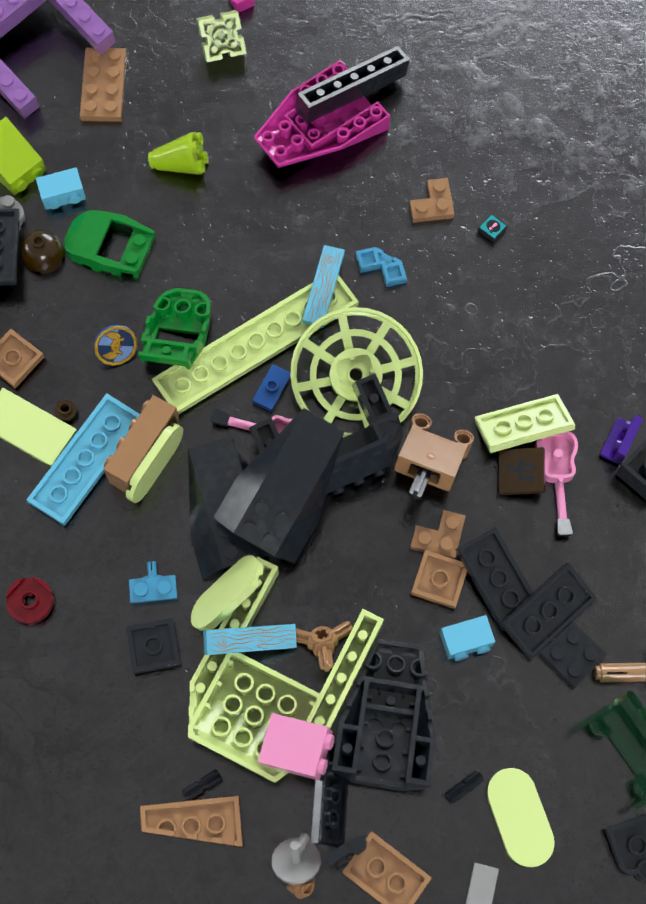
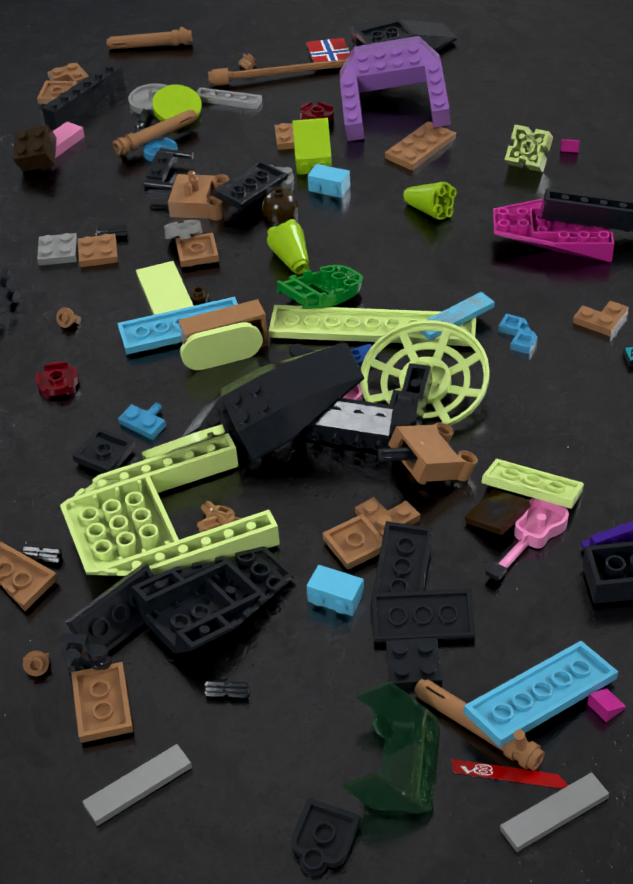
camera: 45 degrees right, 25 degrees down
green slope [64,210,156,279] -> none
shield [94,324,137,366] -> none
medium azure tile [203,624,297,655] -> none
bright pink brick [258,713,334,781] -> none
light grey shield [272,833,321,885] -> none
yellowish green tile [487,768,554,867] -> none
none -> lime cone [267,219,309,275]

